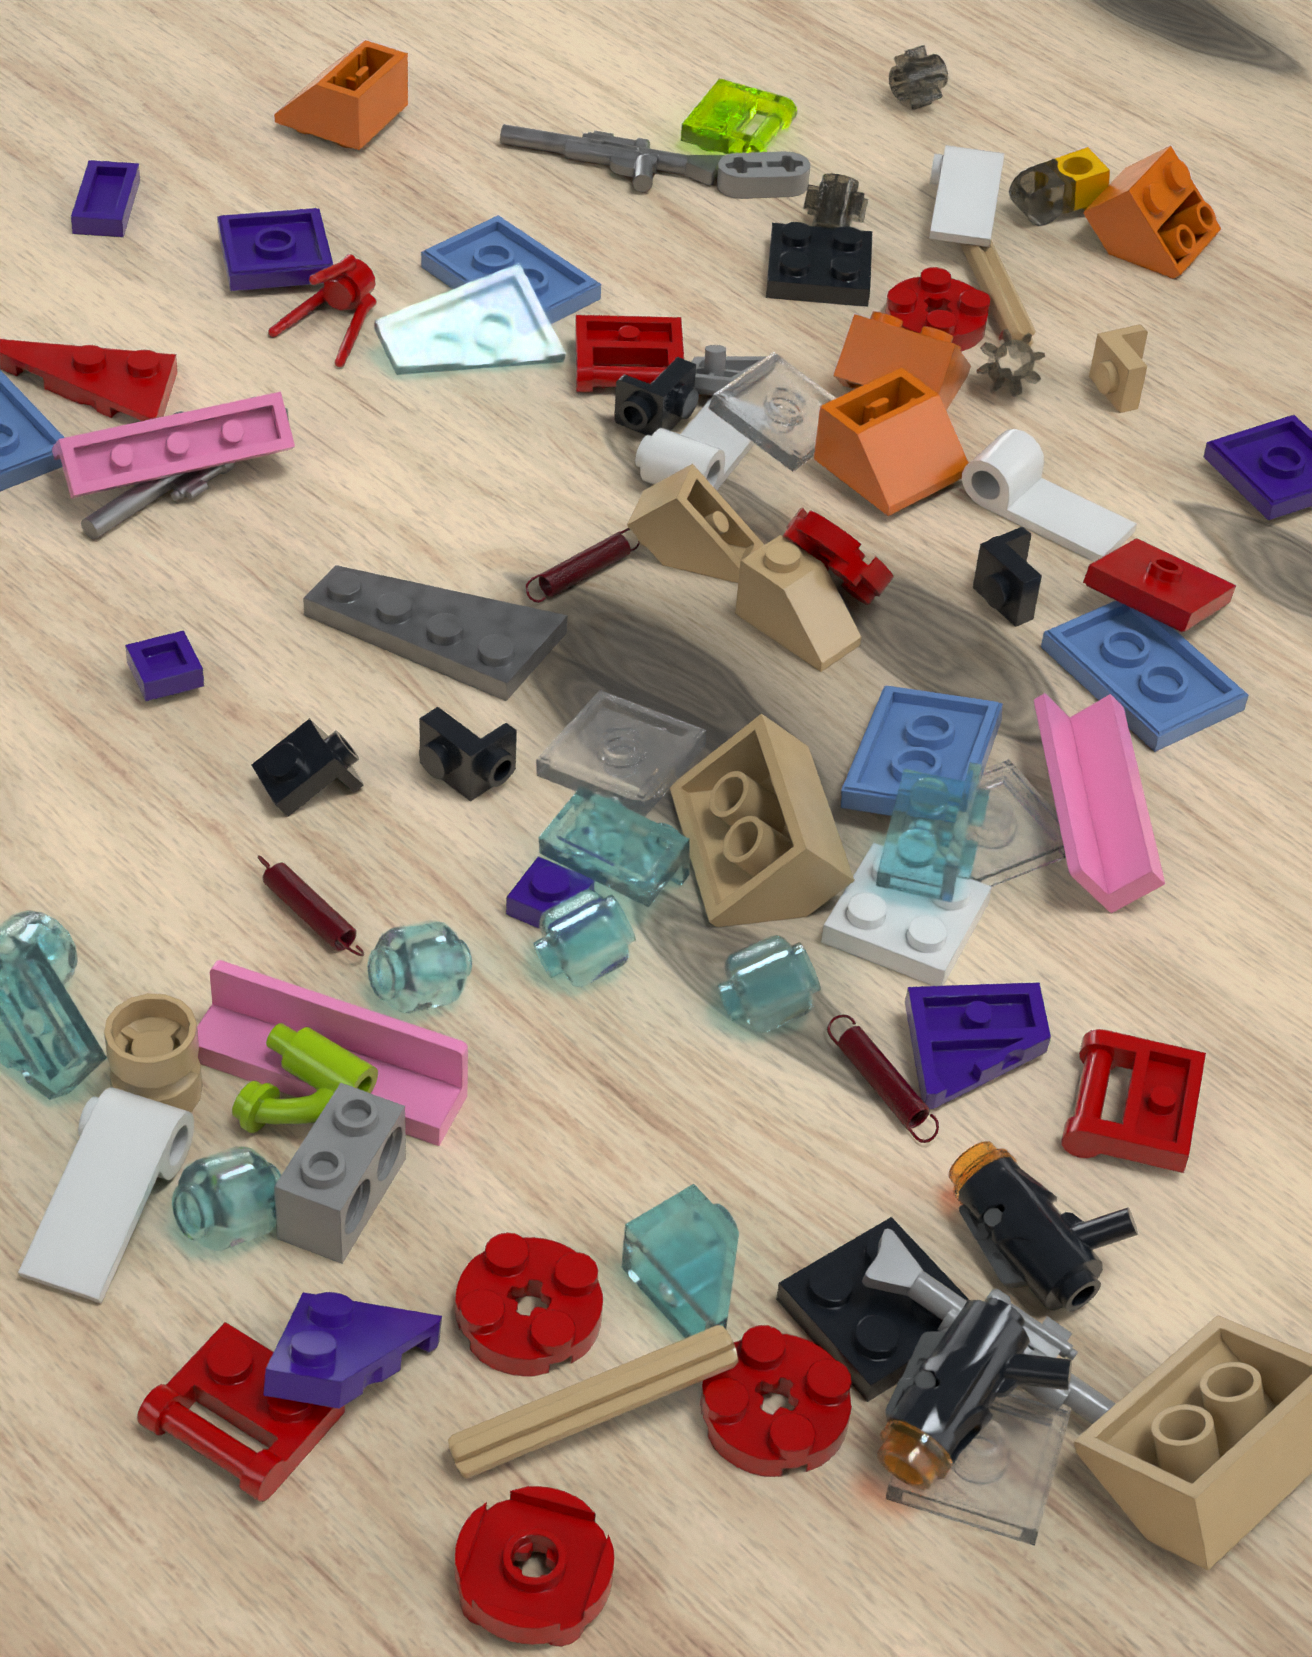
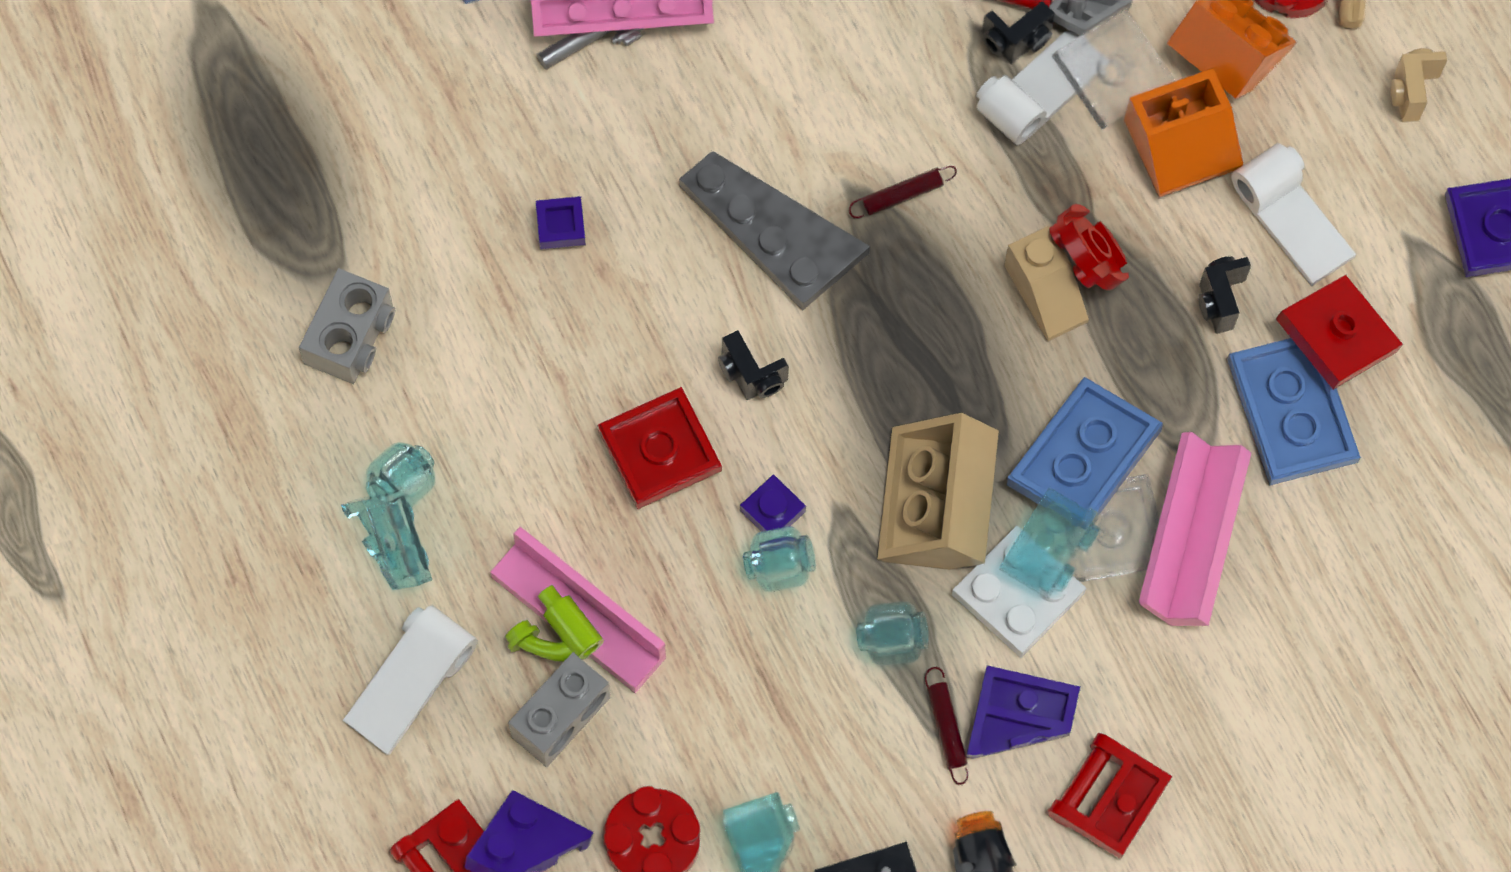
camera: 20 degrees right, 25 degrees up
tan wheel [104,993,203,1112] -> none
clear light blue head [172,1146,281,1251] -> none
black bracket [251,718,364,816] -> none
dark red piece [257,855,365,956] -> none
clear light blue head [367,920,472,1014] -> none
clear plate [536,690,706,818] -> none
clear light blue bracket [538,786,690,907] -> none
tan slope [627,464,764,583] -> none
clear smoke gear [976,329,1045,397] -> none
none -> red plate [597,387,722,509]

